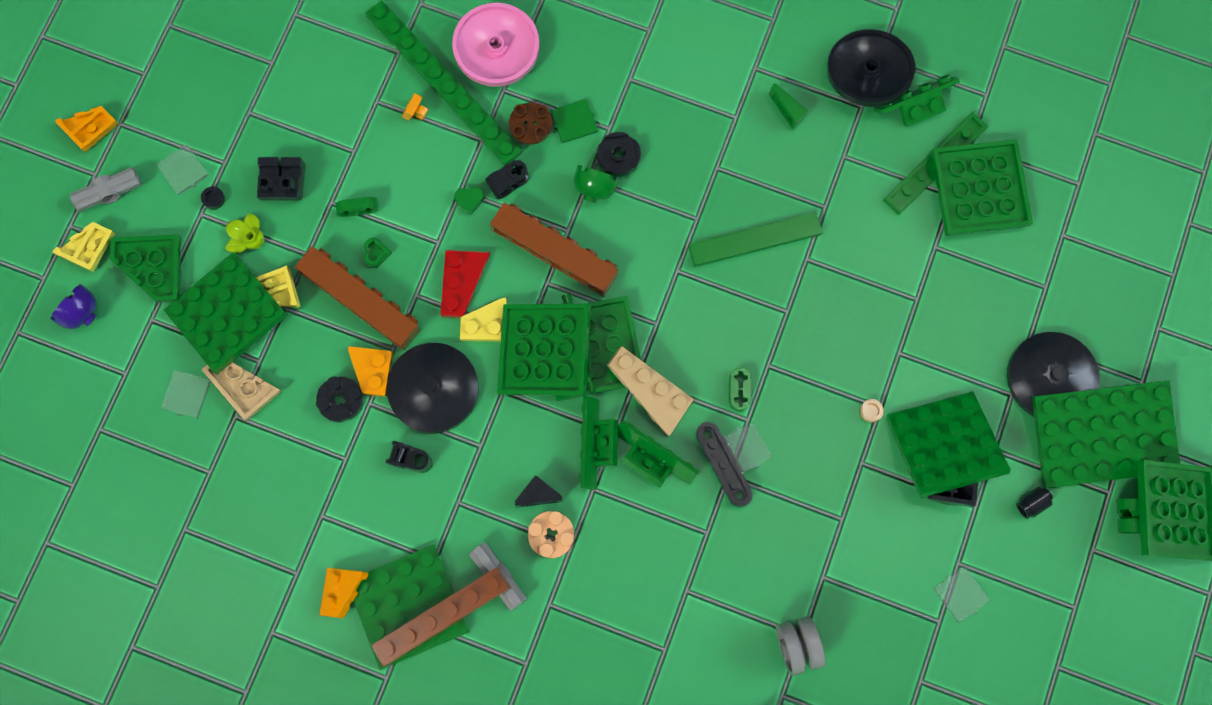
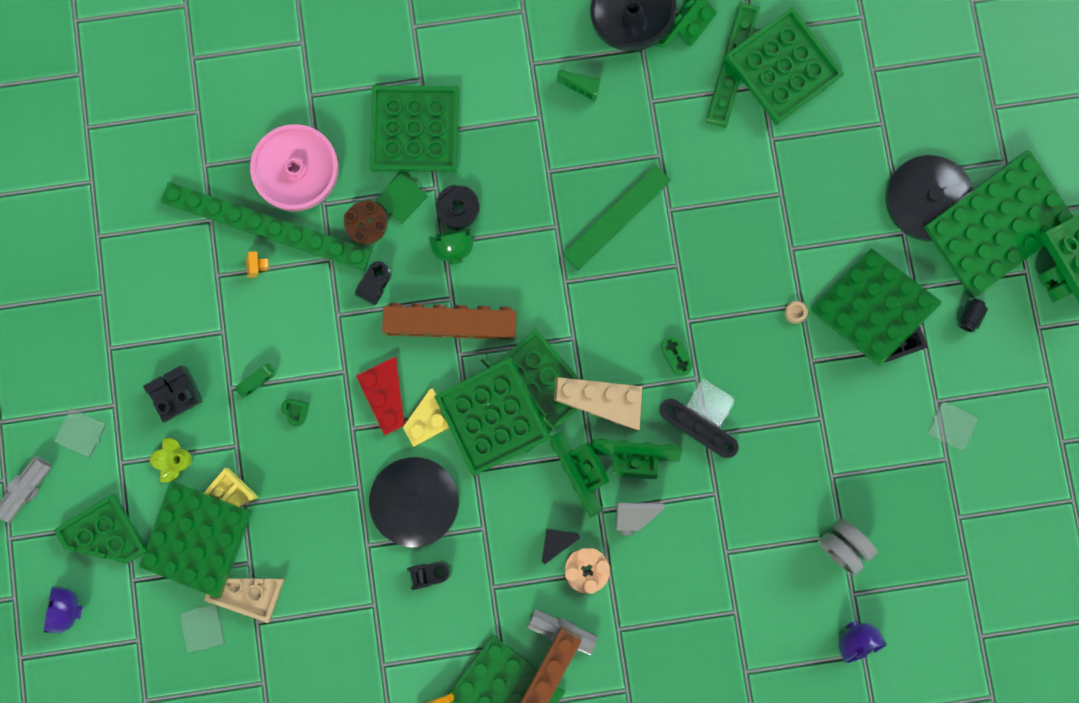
camera: 25 degrees left, 5 degrees up
light yellow wing [53,222,115,272] -> none
black tile [201,186,225,210] -> none
dark orange brick [295,246,420,351] -> none
black plate [316,376,363,423] -> none
light orange wing [348,346,393,397] -> none
green tile [454,187,484,215] -> none
none -> green plate [370,85,459,172]
none -> light grey slope [615,503,664,535]

